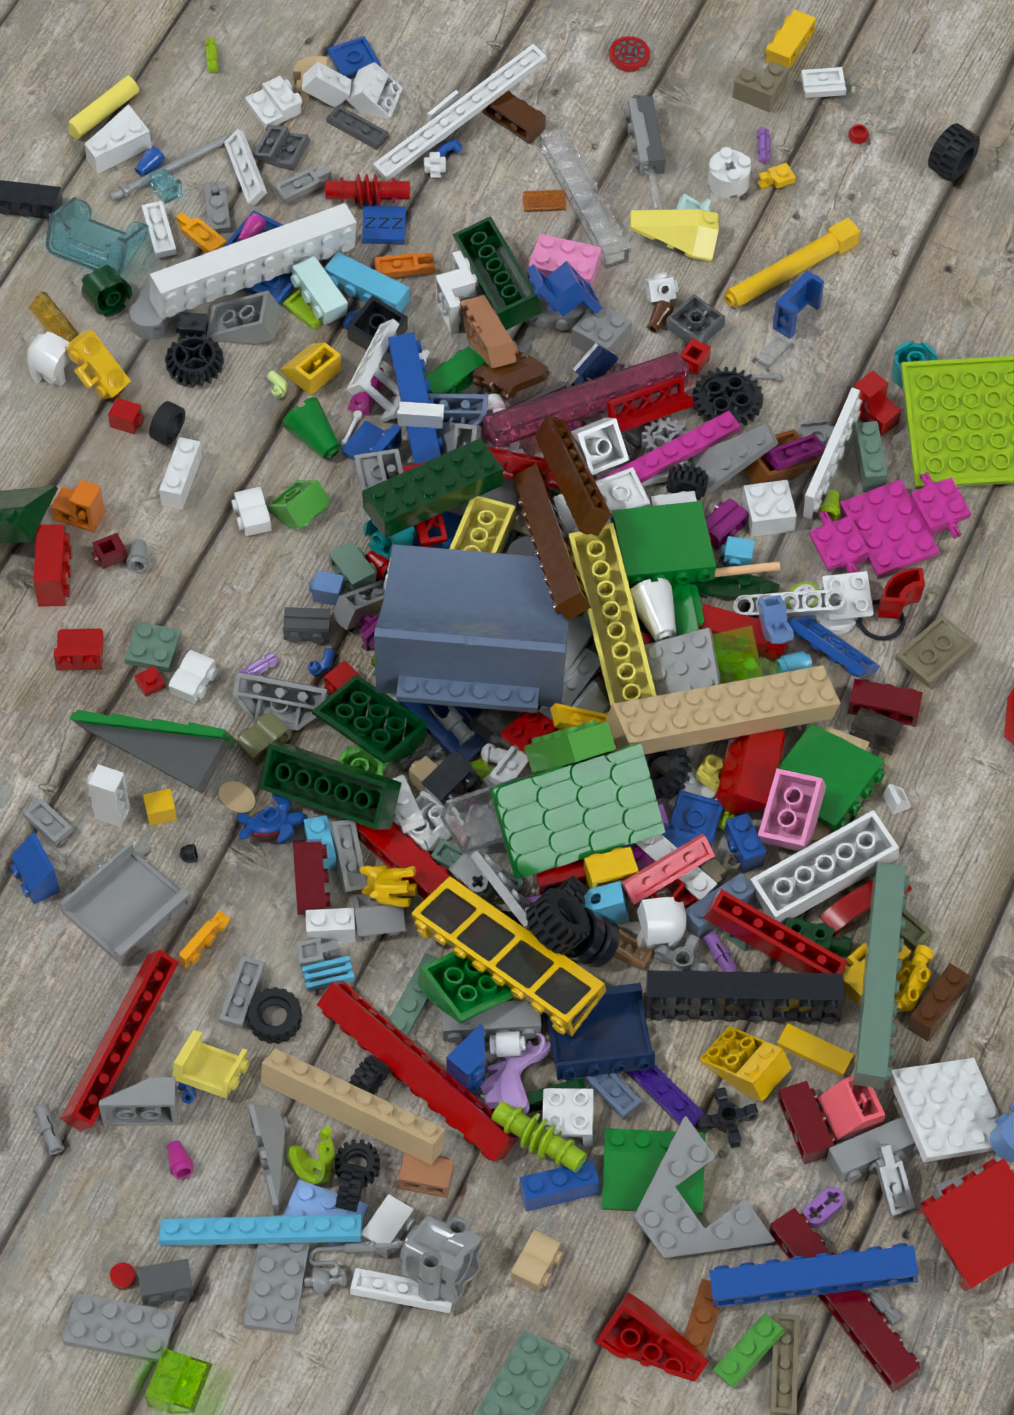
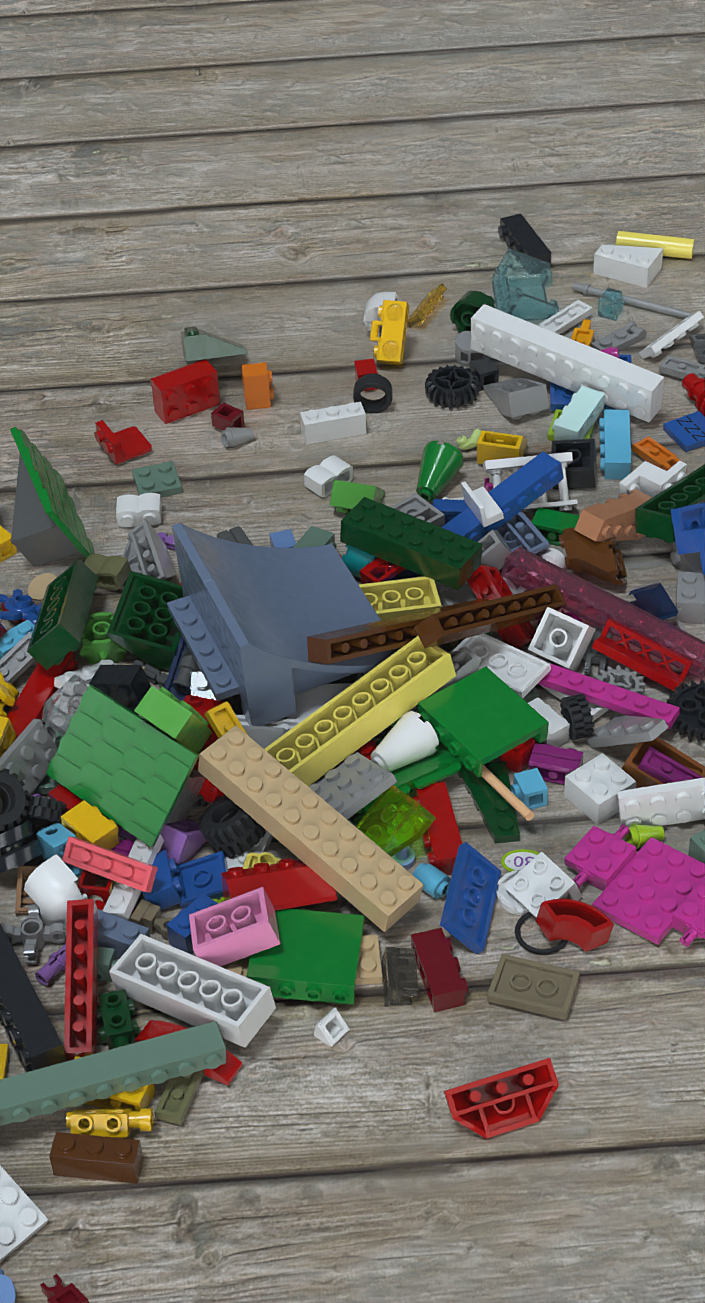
camera: 65 degrees right, 15 degrees down
blue cone [134,146,165,177] -> none
red plate [134,666,166,697] -> none
white beam [734,589,847,619] -> none
medium blue brick [758,595,794,644] -> none

